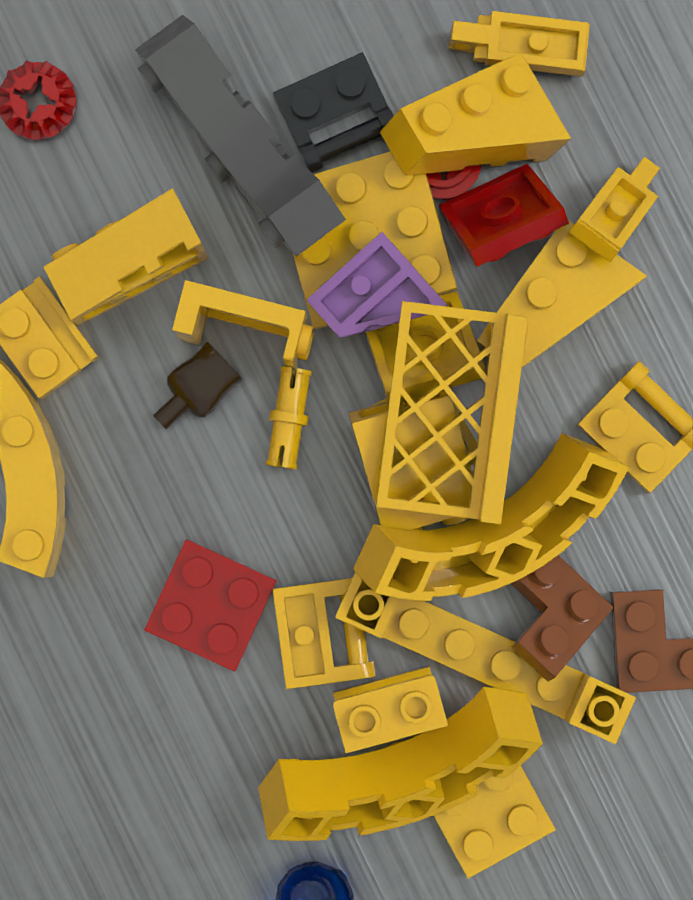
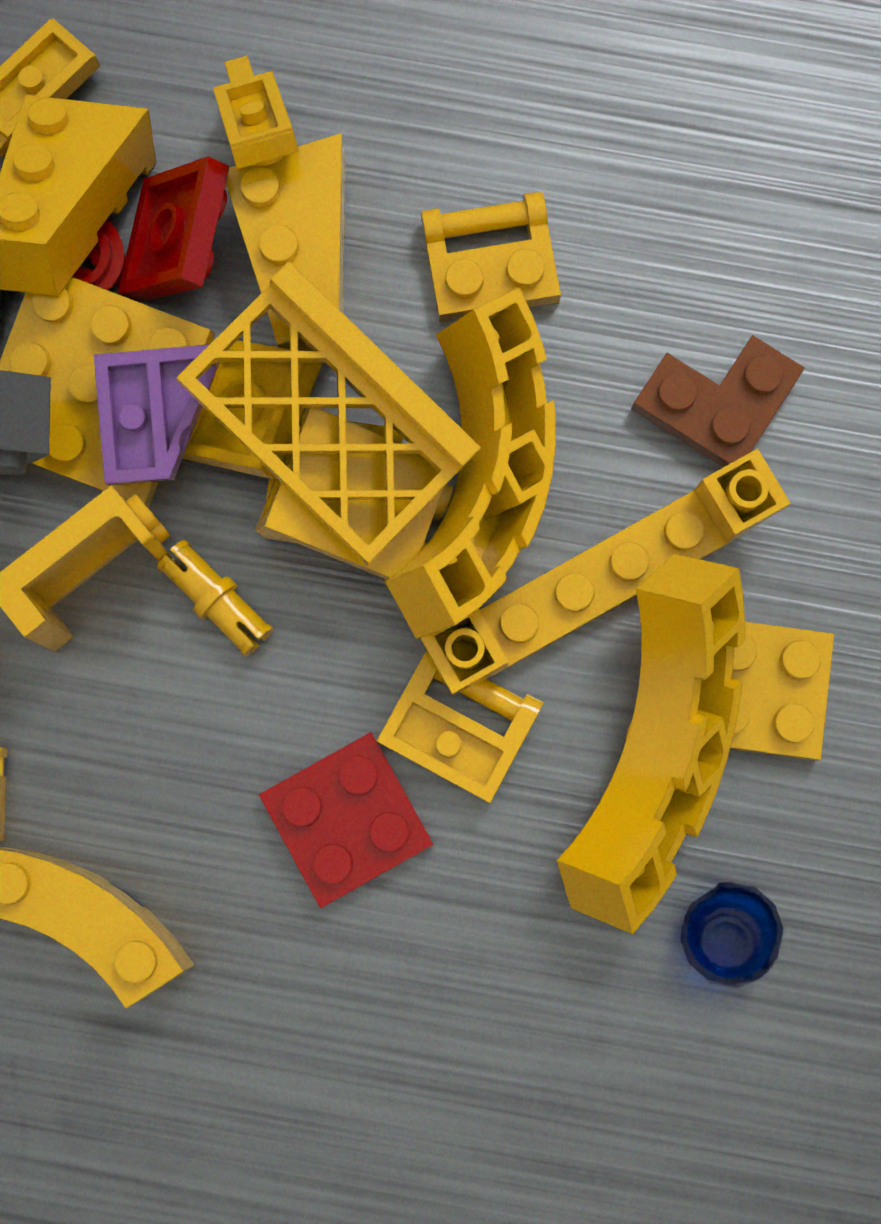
camera: 55 degrees left, 5 degrees down
dark brown piece [153,342,243,429] -> none
yellow panel [333,665,448,753] -> none
dark orange plate [510,555,614,682] -> none

